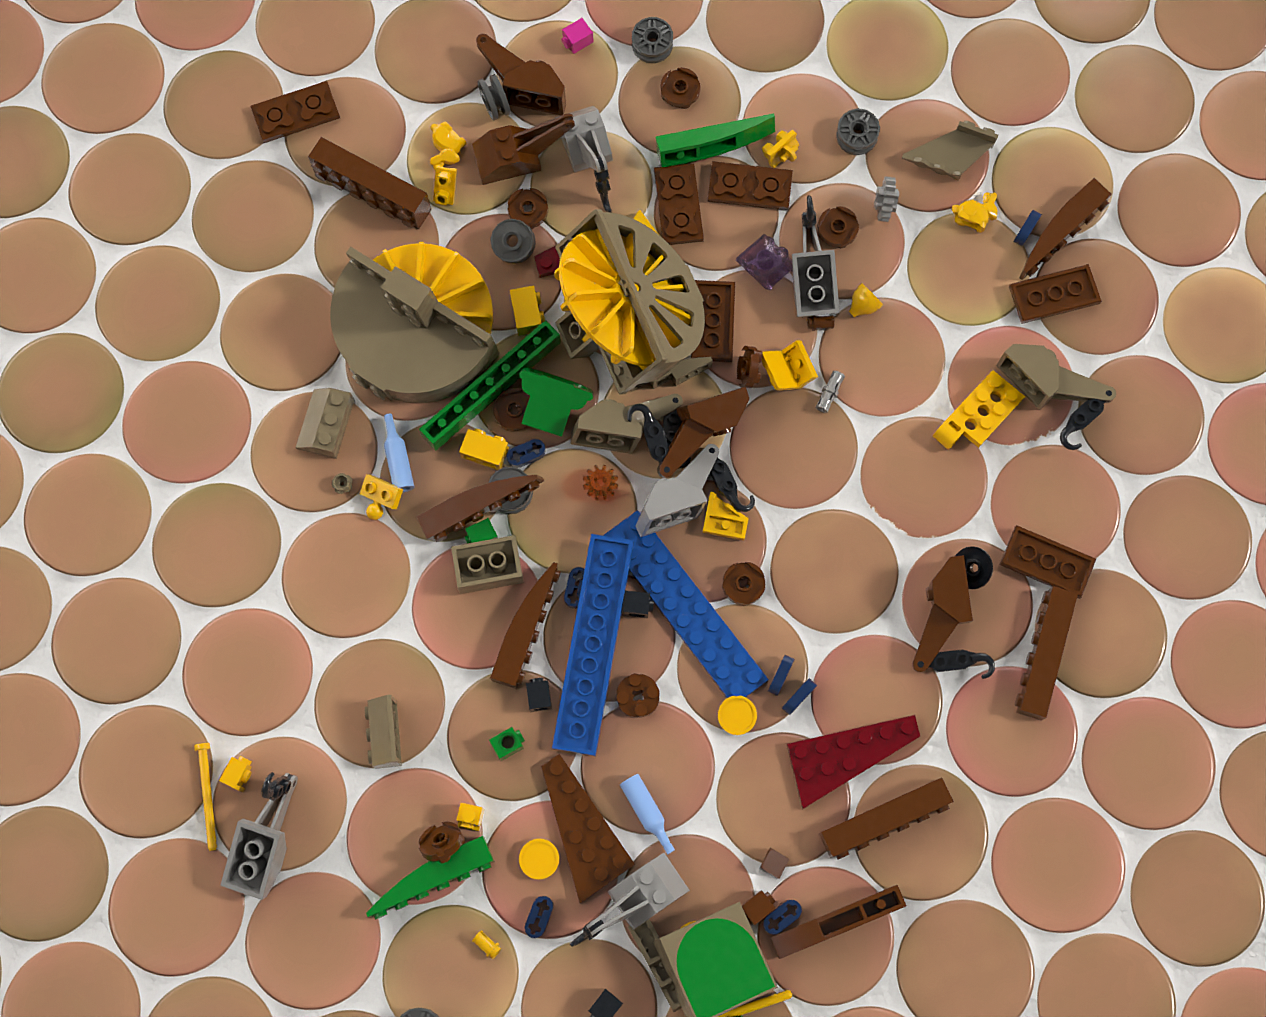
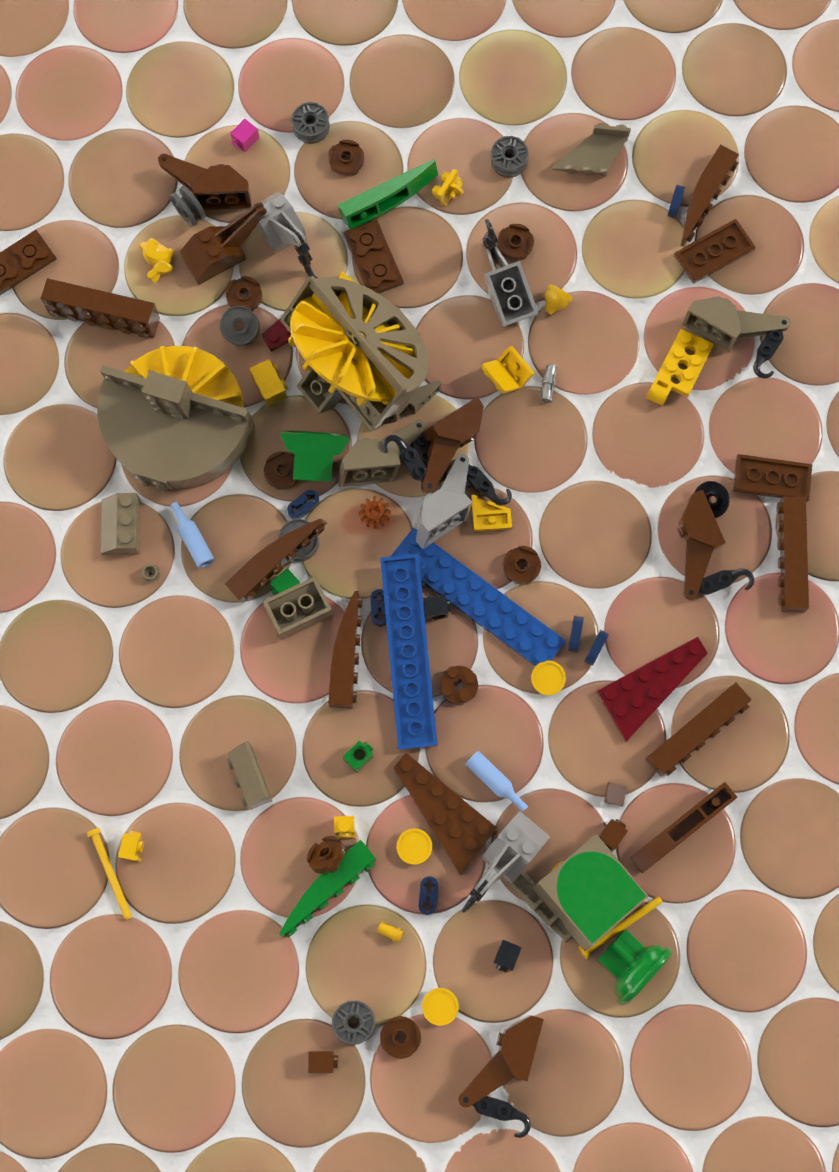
camera: 15 degrees left, 0 degrees up
light grey slope [220,772,298,900] -> none
yellow plate [360,474,403,520] -> none
green brick [419,320,561,451] -> none
yellow hips [433,165,457,205] -> none
yellow brick [459,429,509,470] -> none
black brick [526,678,552,712] -> none
reddish brown tile [691,280,735,362] -> none
reddish brown piece [708,161,793,210] -> none
clear purple slope [736,234,792,290] -> none
reddish brown plate [737,346,762,388] -> none
dark blue beam [763,900,802,934] -> none
reddish brown pin [807,315,834,331] -> none
light grey gear [874,176,899,222] -> none
yellow animal [951,192,998,233] -> none

